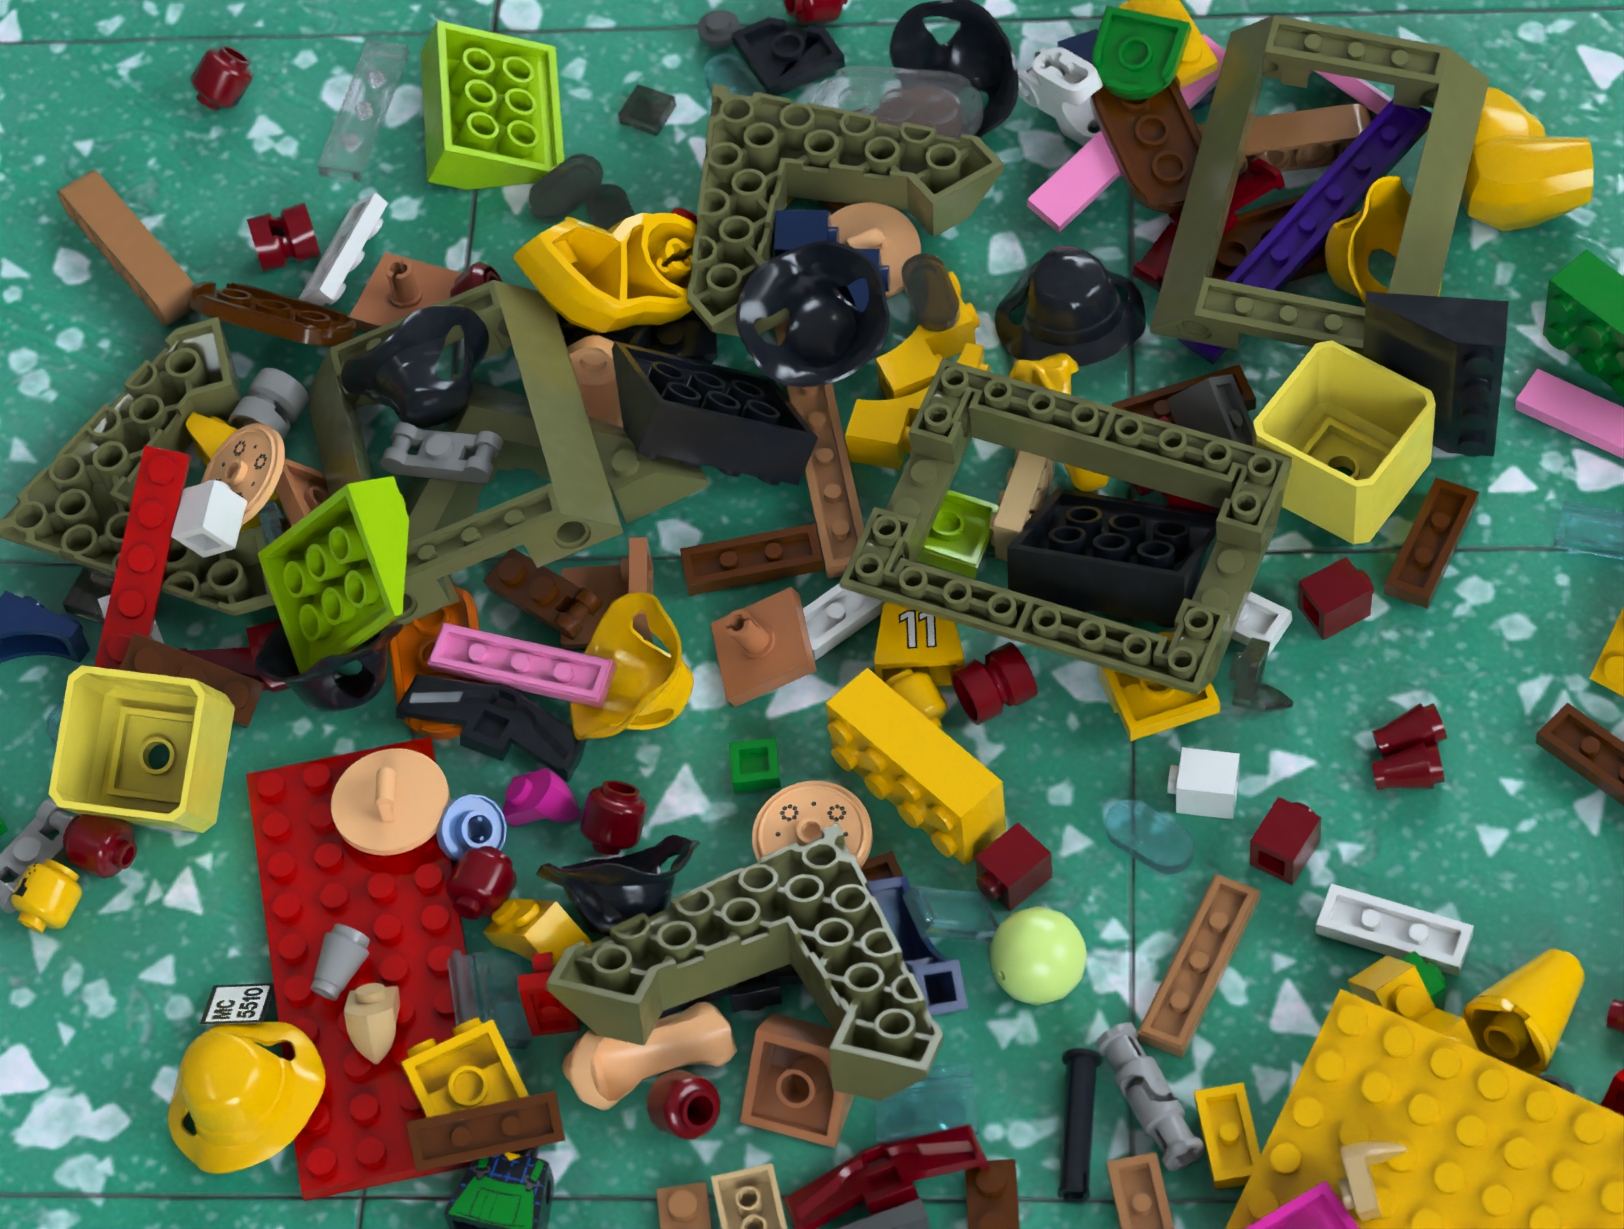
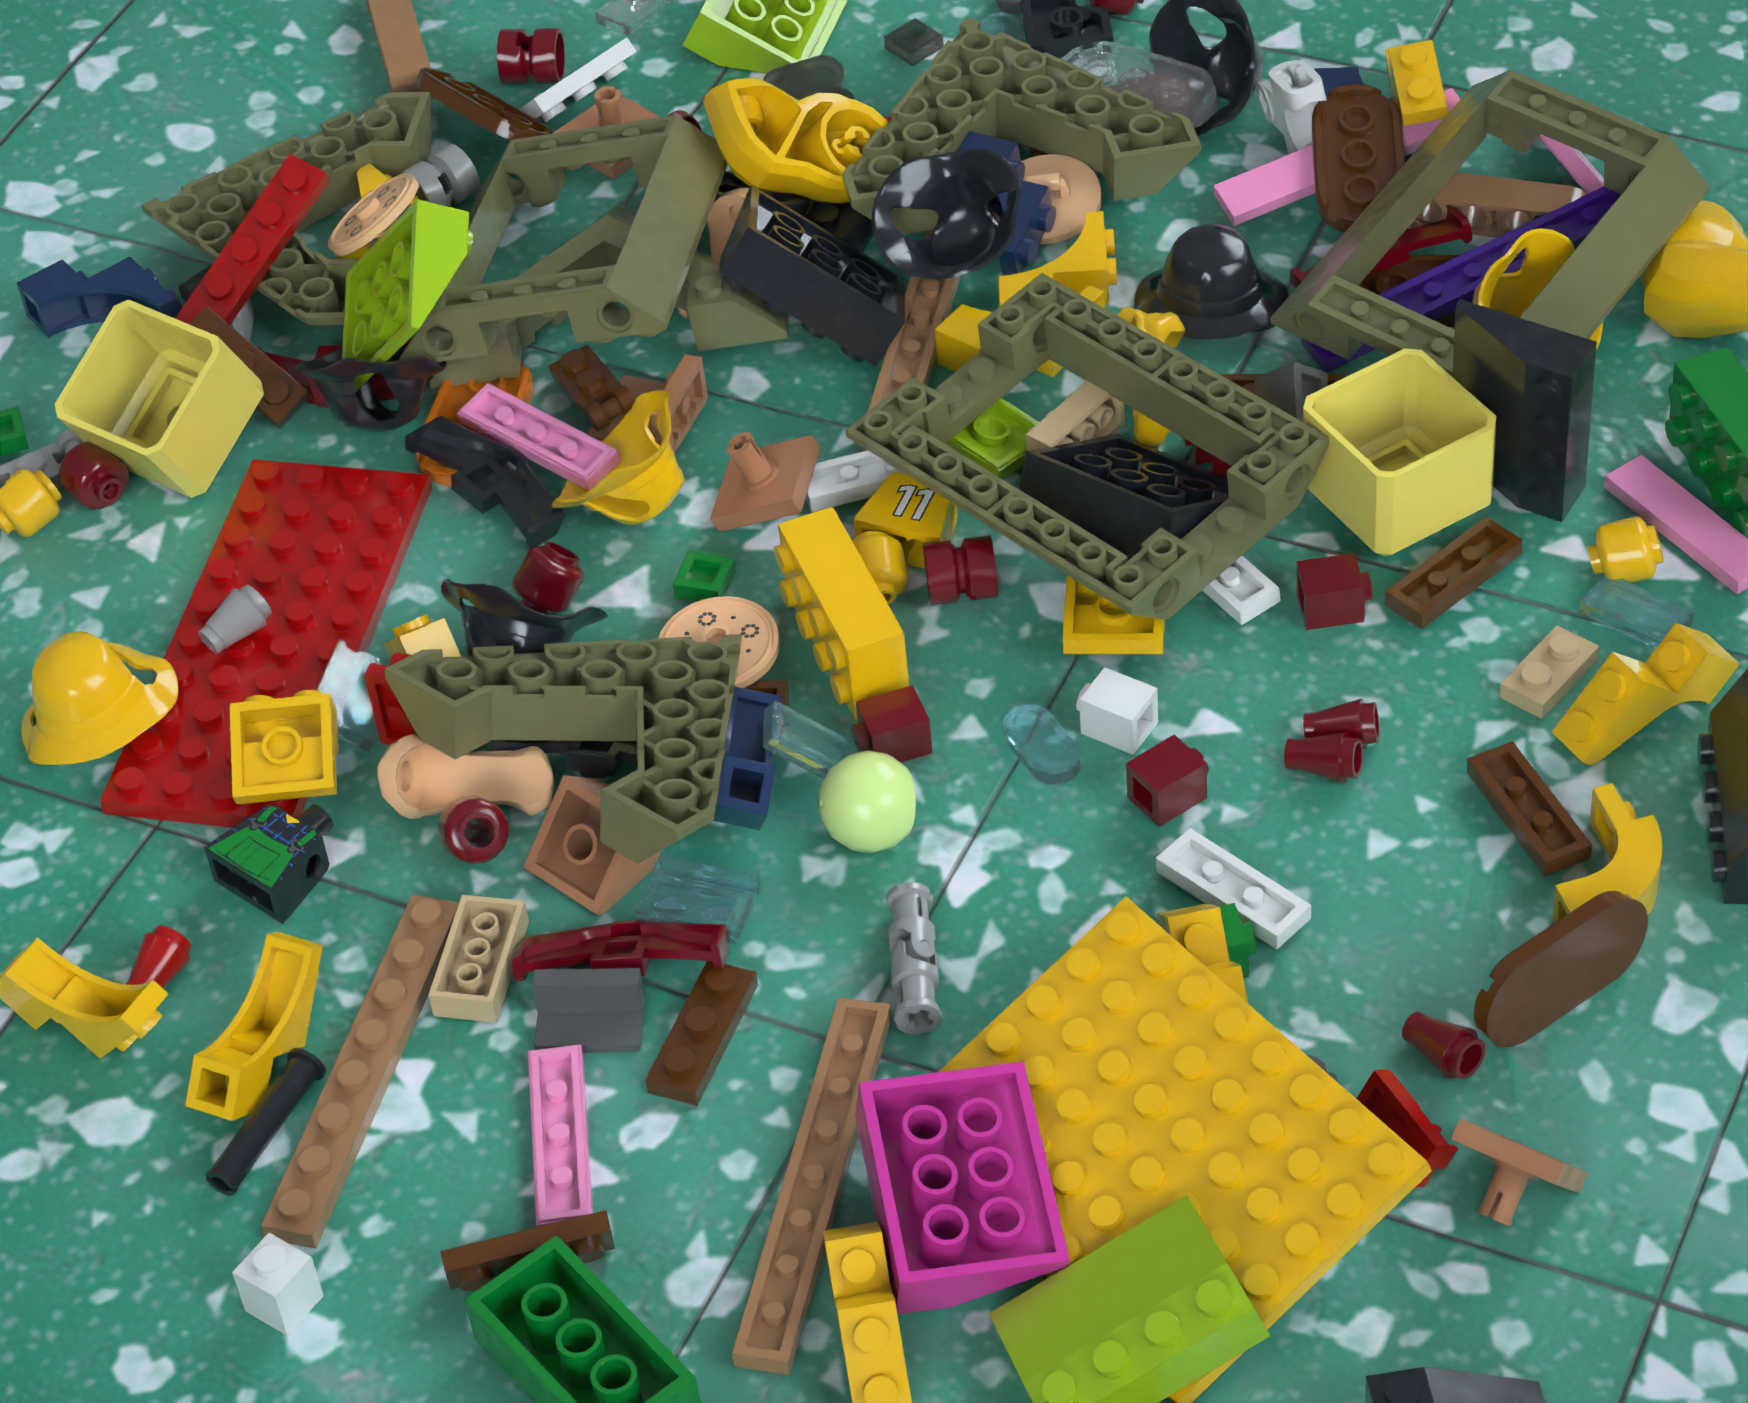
camera: 20 degrees right, 10 degrees down
white brick [171,479,247,558] -> none
sticker [200,983,274,1025] -> none
light nougat shield [331,748,450,855] -> none
black piece [341,305,489,428] -> none
tan plate [344,983,401,1064] -> none
light grey plate [380,422,503,483] -> none
reddish brown plate [405,1091,566,1172] -> none
medium blue plate [436,794,507,862] -> none
dark red head [445,846,517,920] -> none
dark pink plate [502,768,581,827] -> none
reddish brown plate [680,523,824,596] -> none
clear smoke tile [901,254,960,332] -> none
black pin [1057,1048,1102,1202] -> none
green tile [1092,5,1192,100] -> none
medium nougat tile [1137,873,1260,1058] -> none
yellow plate [1194,1082,1261,1190] -> none
clear smoke plate [1229,637,1294,712] -> none
tan plate [1338,1141,1407,1222] -> none
yellow cone [1459,949,1585,1077] -> none
none -> tan plate [1500,625,1599,719]
none -> yellow head [1587,516,1664,587]

